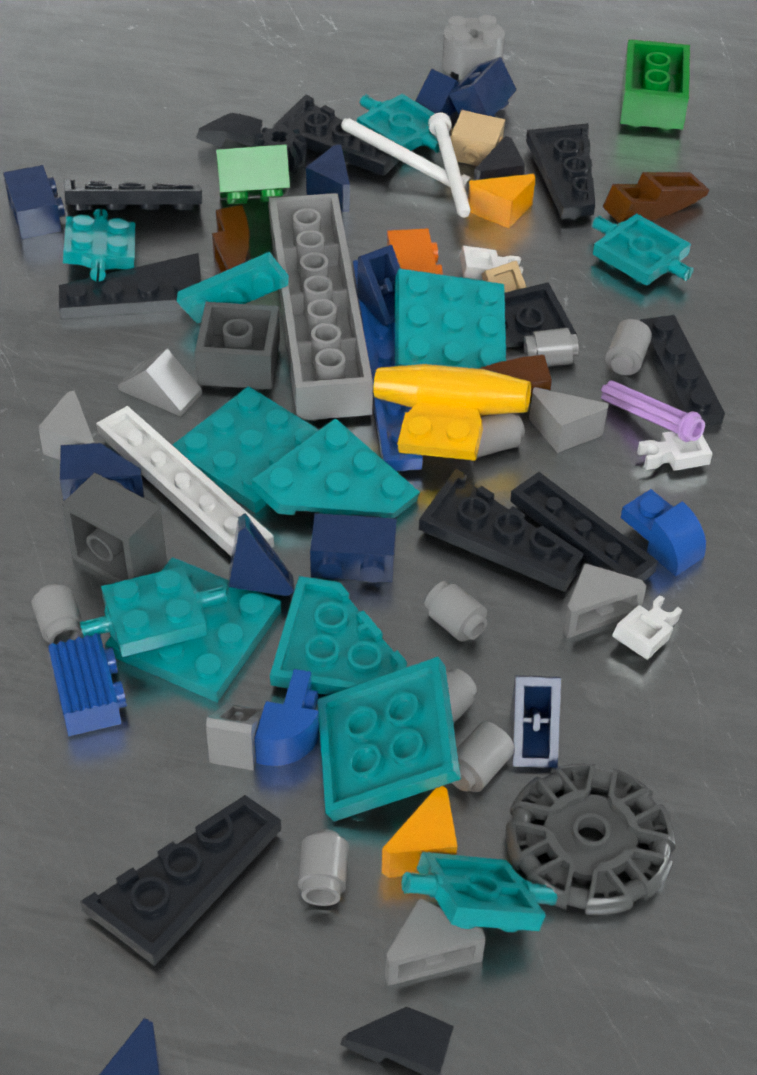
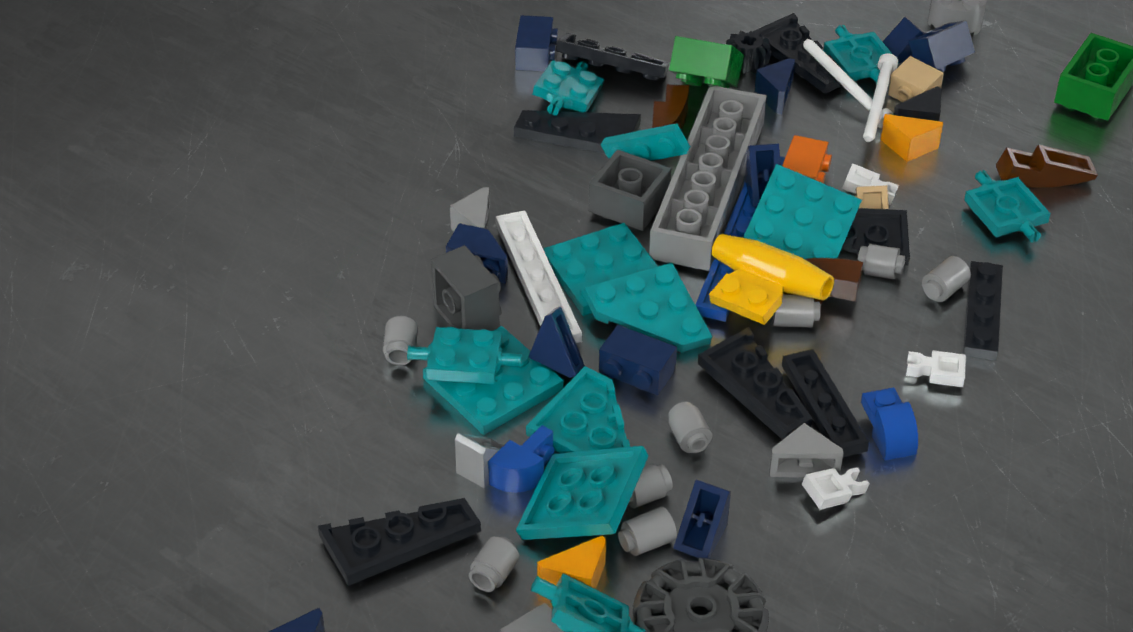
camera: 25 degrees right, 5 degrees down
blue brick [48,633,127,736] -> none
light grey slope [118,348,202,416] -> none
black slope [196,113,263,148] -> none
black wing [526,123,596,219] -> none
light grey slope [529,387,609,453] -> none
lavender axle [601,380,705,442] -> none

